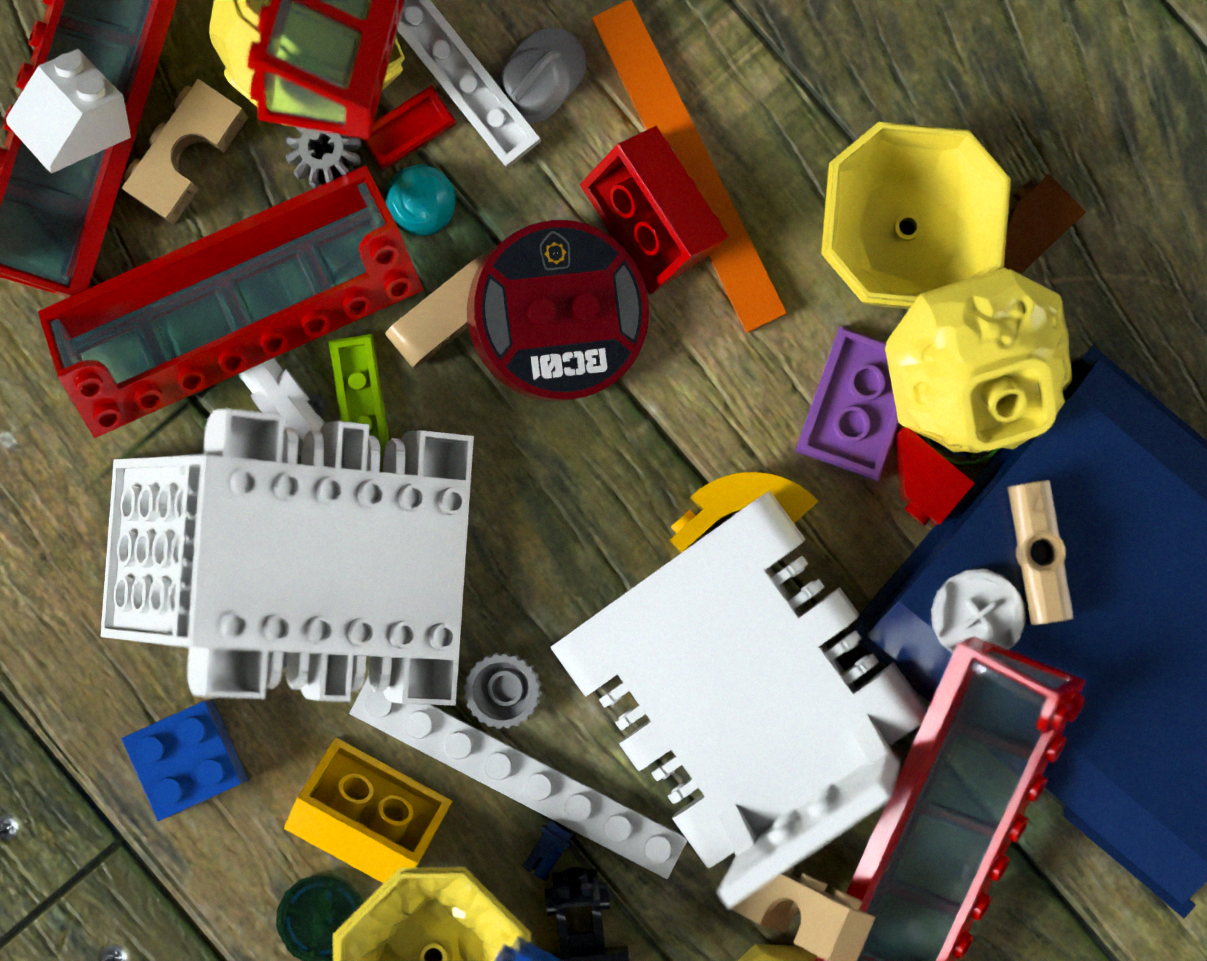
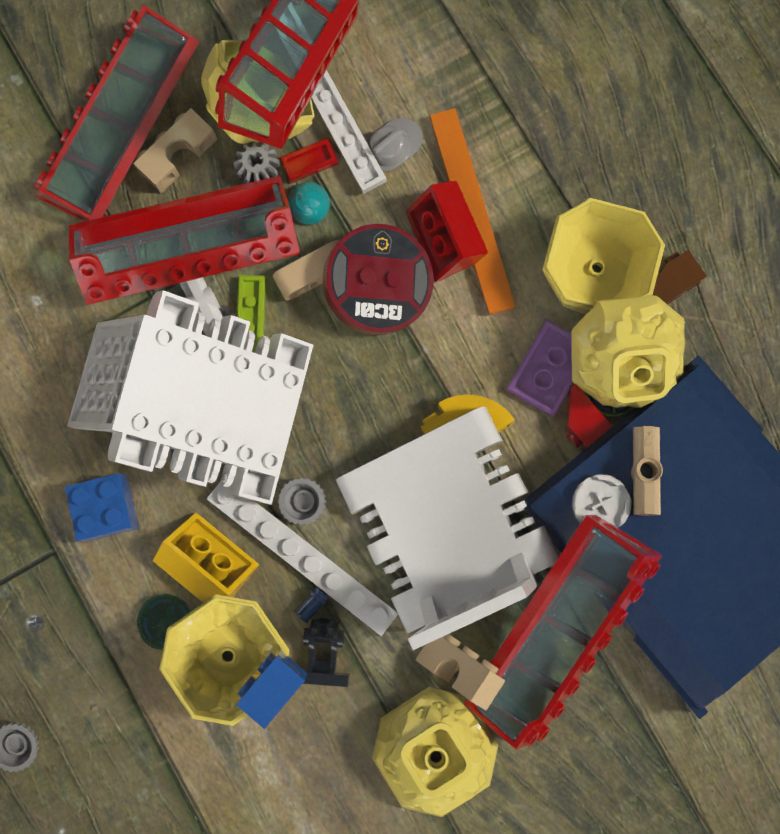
camera: 15 degrees right, 5 degrees down
white slope [6,49,131,173] -> none

